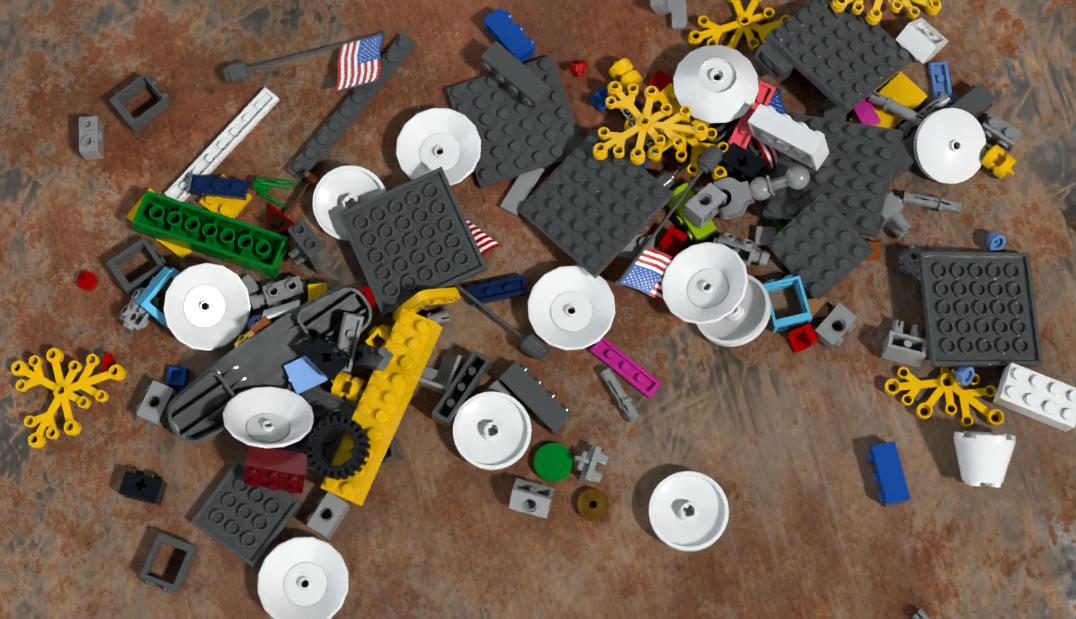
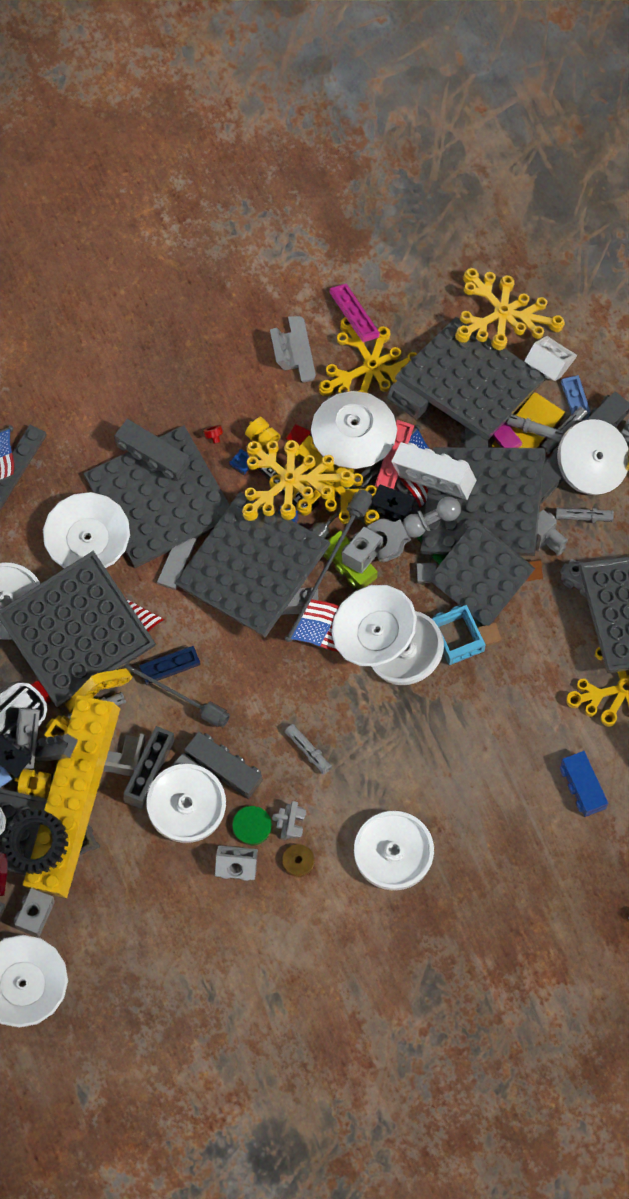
camera: 15 degrees left, 5 degrees down
blue brick [483,7,535,63] -> none
white dish [527,265,616,350] -> none
dark pink tile [589,337,662,399] -> none
red panel [658,225,688,258] -> none
light grey brick [713,232,770,268] -> none
red panel [787,323,818,354] -> none
light grey brick [815,303,858,350] -> none
light grey brick [881,320,928,367] -> none

